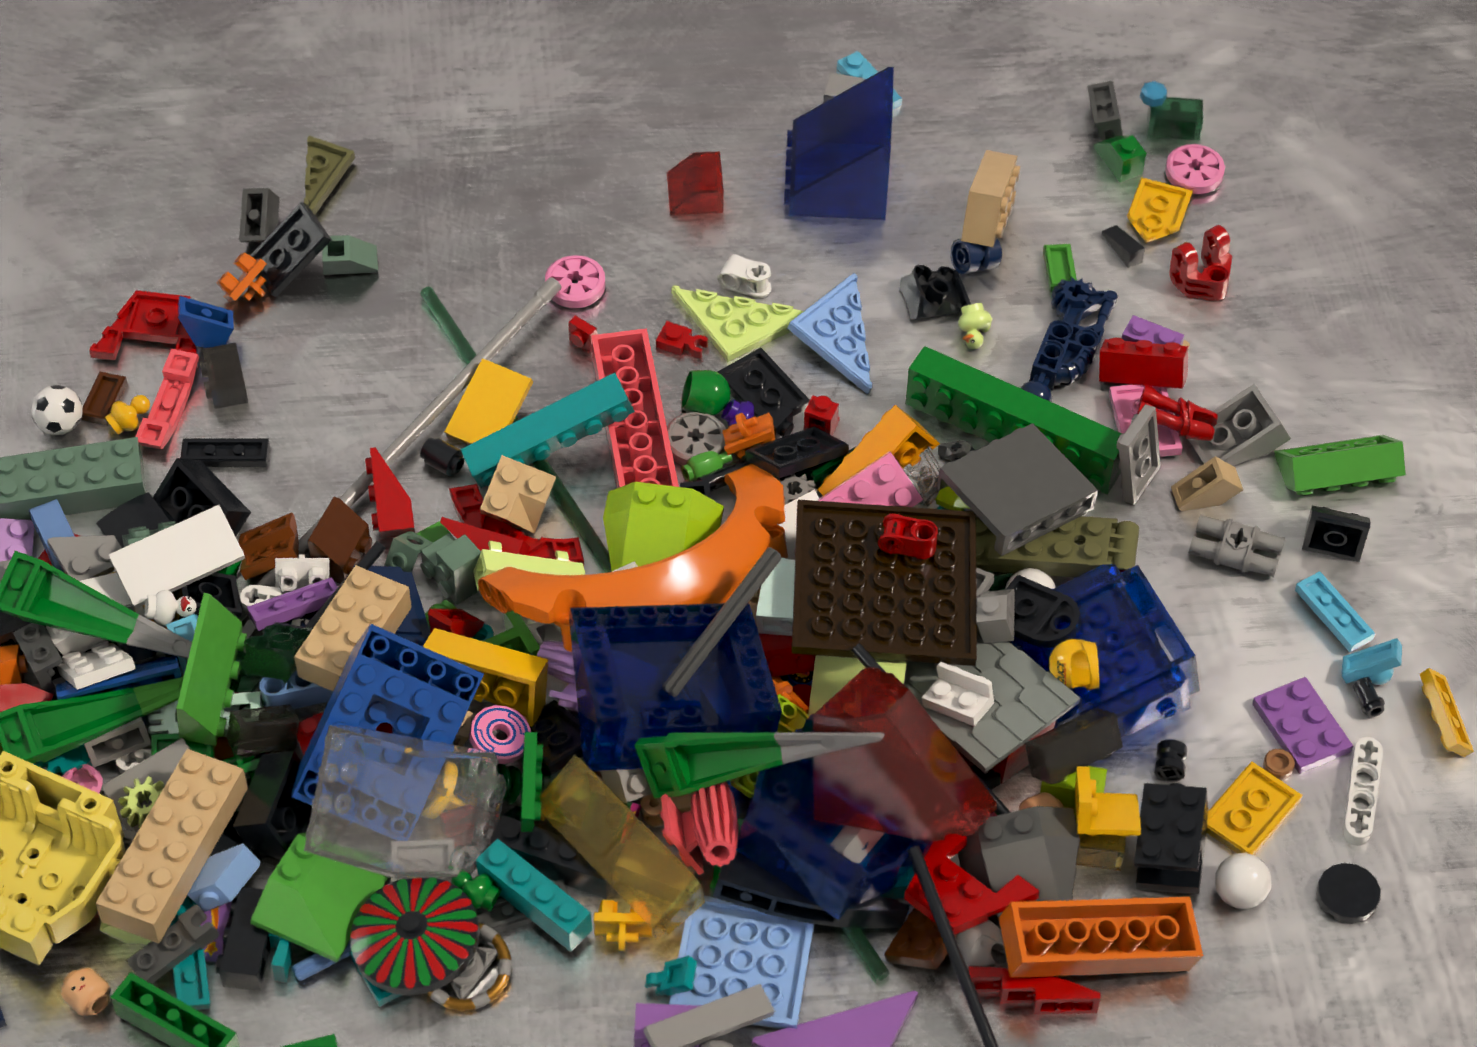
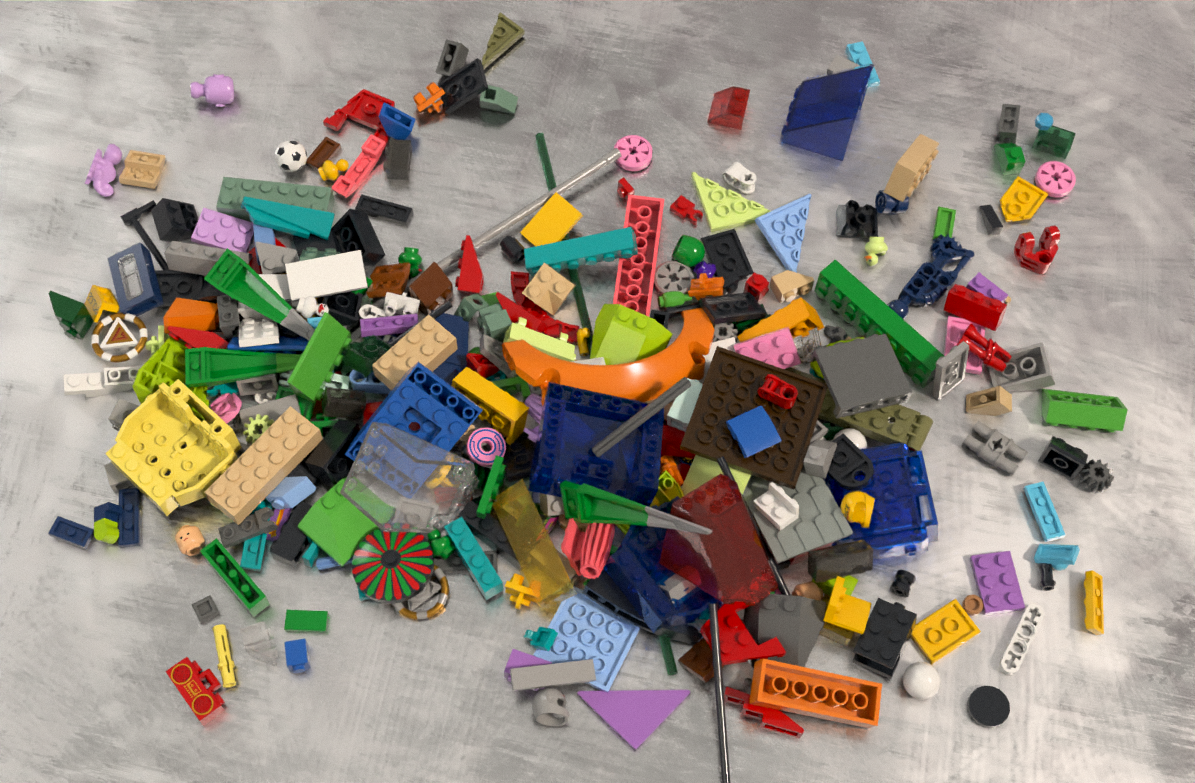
camera: 15 degrees right, 10 degrees up
none -> teal wedge [241,196,335,240]
none -> green animal [398,247,423,278]
none -> light grey wing [479,334,517,378]
none -> yellow arm [577,328,590,356]
none -> blue slope [726,406,782,458]
none -> tan slope [769,270,815,303]
none -> dark grey gear [1079,459,1114,493]

